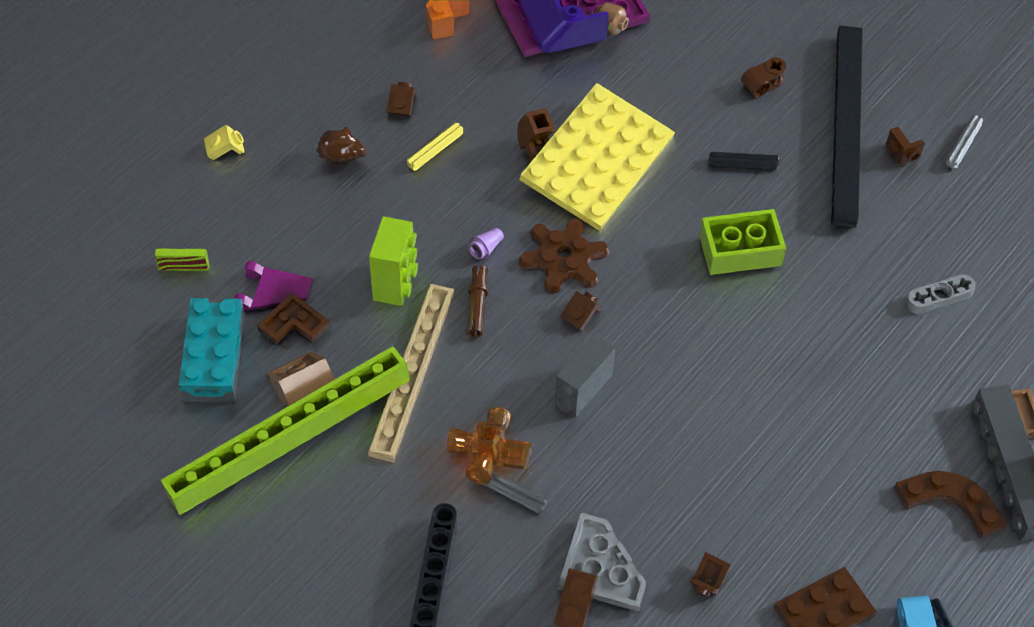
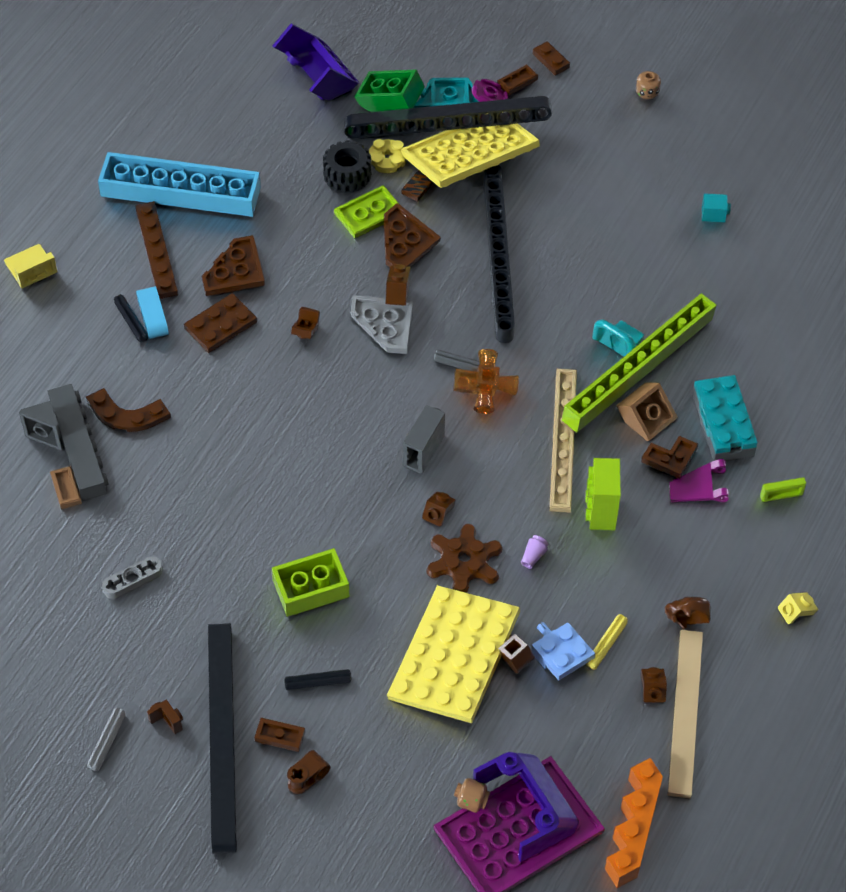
camera: 170 degrees right, 0 degrees up
reddish brown pin [467,265,488,338] -> none
none -> reddish brown plate [254,718,305,752]
none -> light blue plate [532,622,595,681]
none -> teal piece [592,320,644,357]
none -> tan tile [668,630,703,799]

